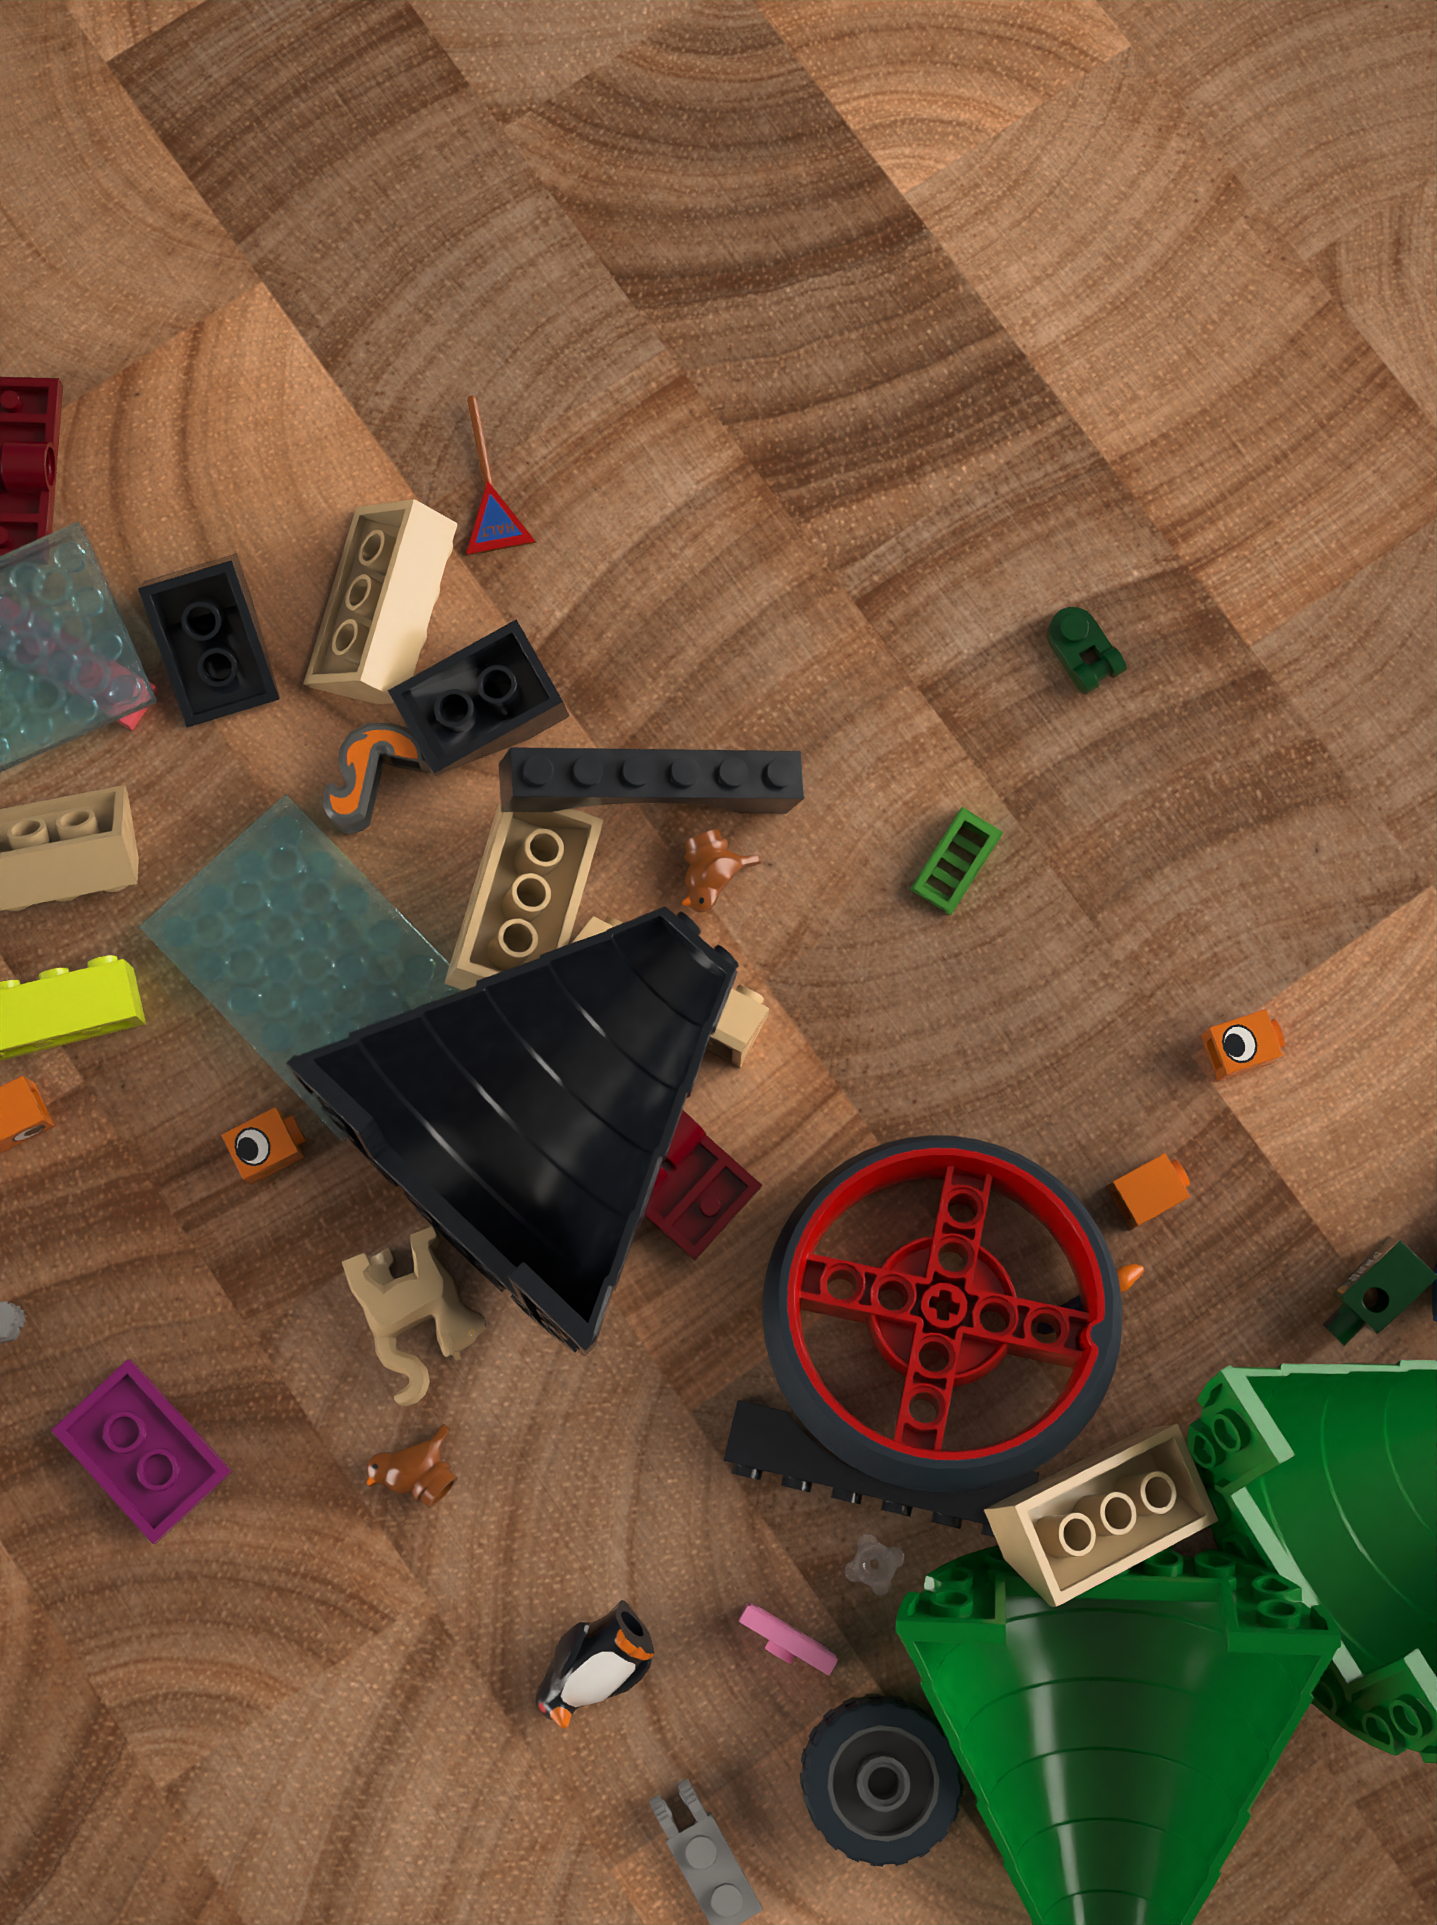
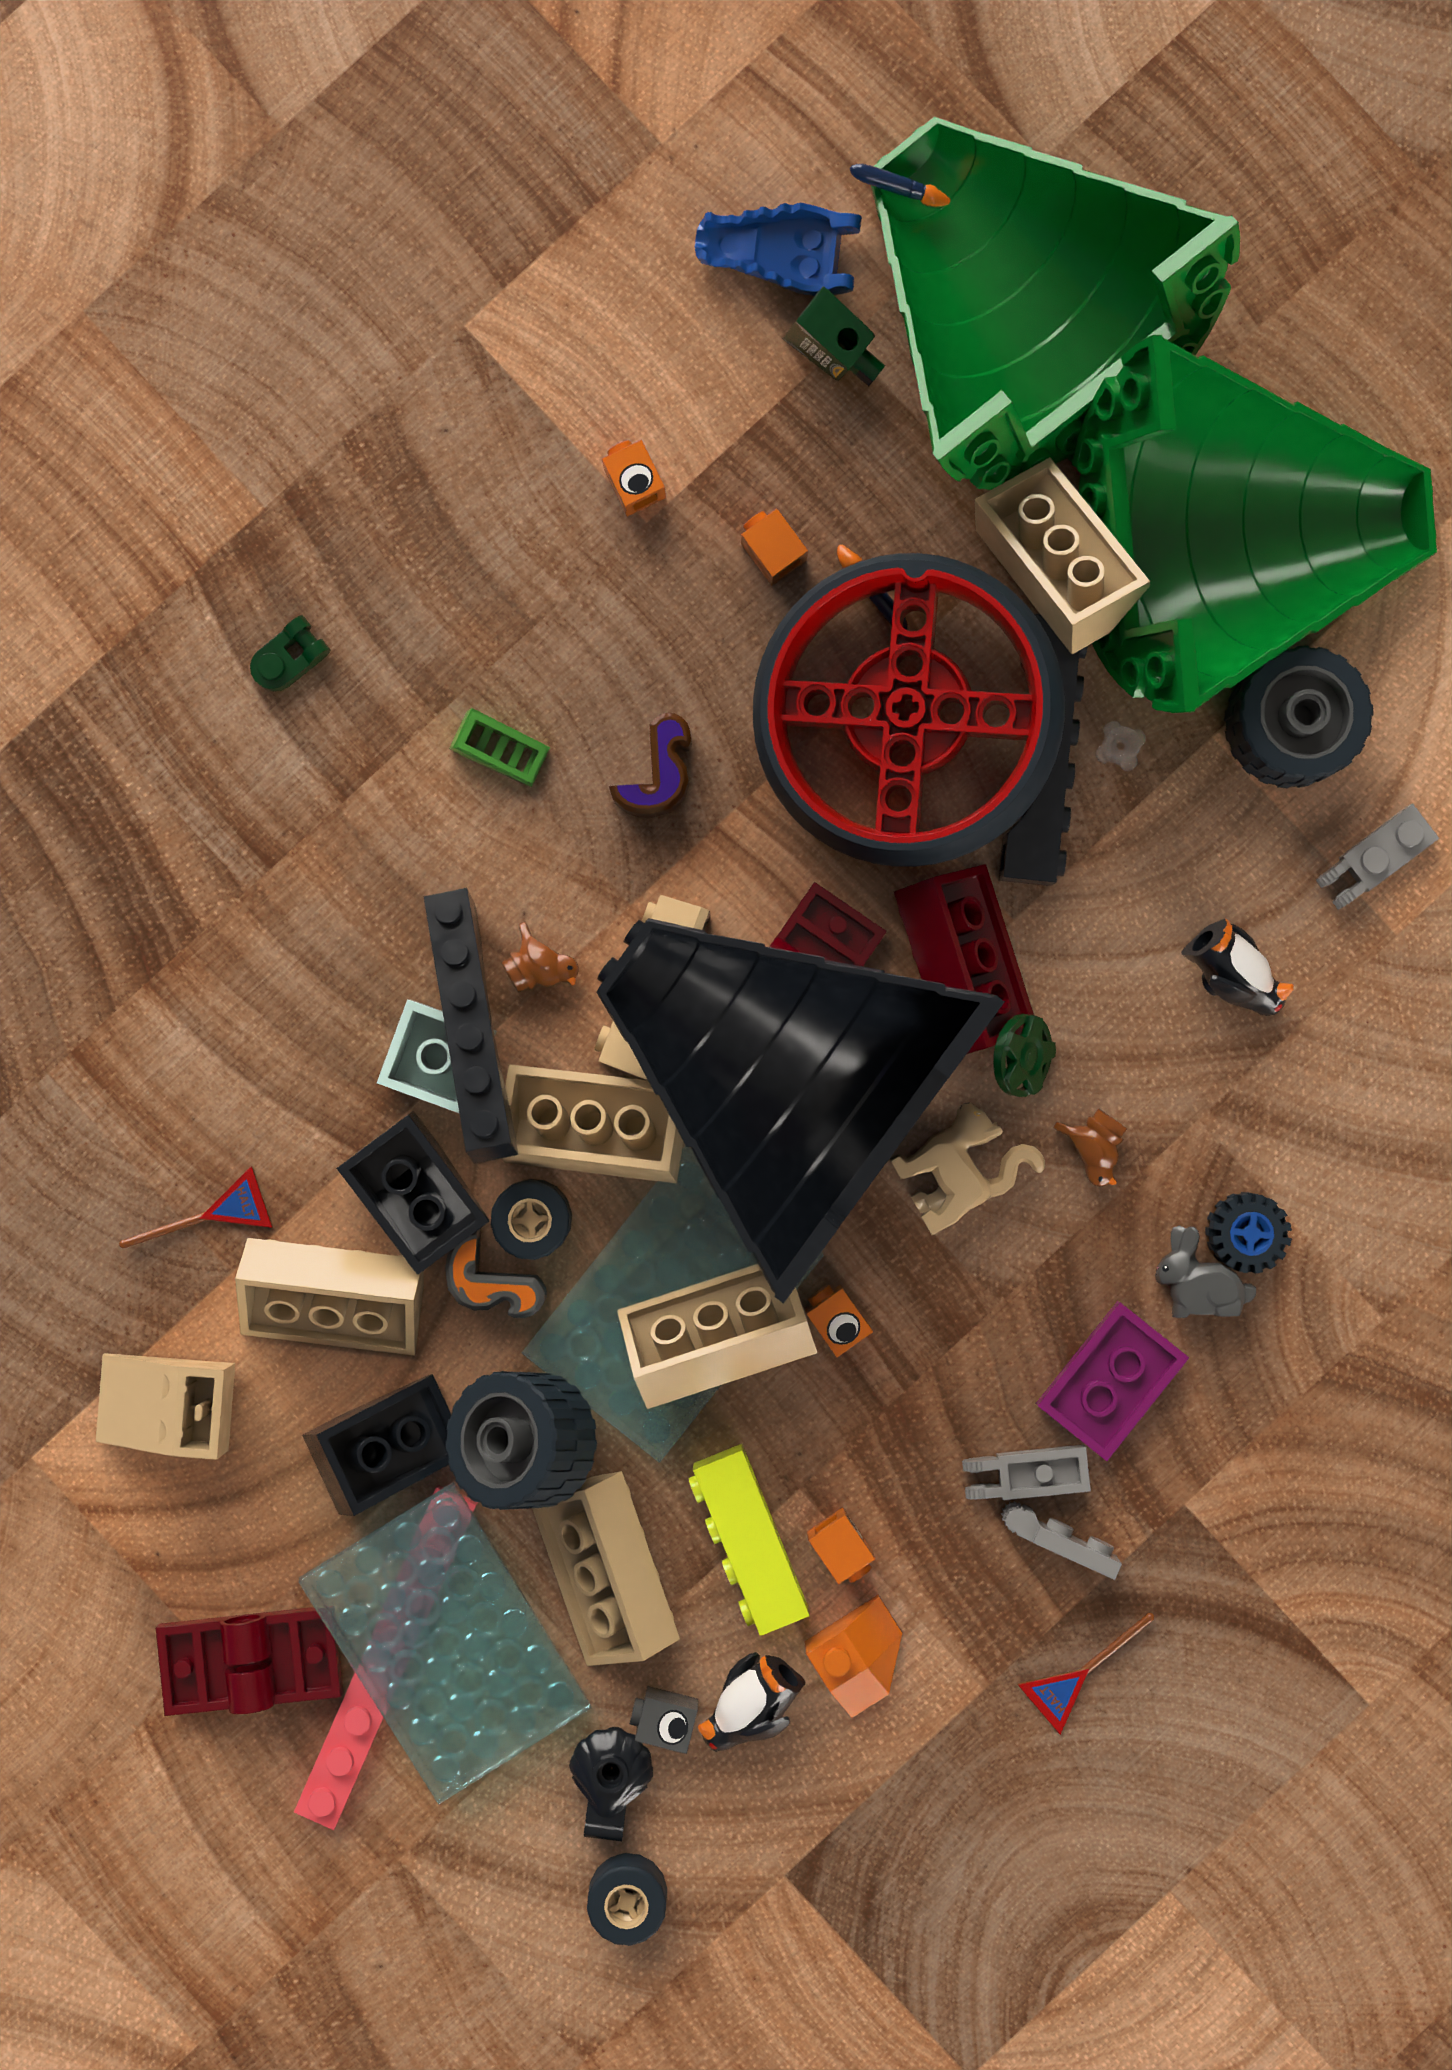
camera: 90 degrees left, 10 degrees up
bright pink plate [738,1602,838,1676] -> none
none -> tan slope [96,1353,235,1460]
none -> light aqua brick [377,999,497,1113]
none -> black wheel [445,1371,597,1510]
none -> black wheel [490,1179,572,1260]
none -> animal [609,713,692,818]
none -> tan slope [617,1264,817,1409]
none -> dark red slope [894,864,1034,1054]
none -> light grey hinge [962,1444,1091,1500]
none -> dark green wheel [993,1014,1056,1097]
none -> dark grey animal [1155,1225,1256,1318]
none -> black wheel [1205,1192,1292,1274]

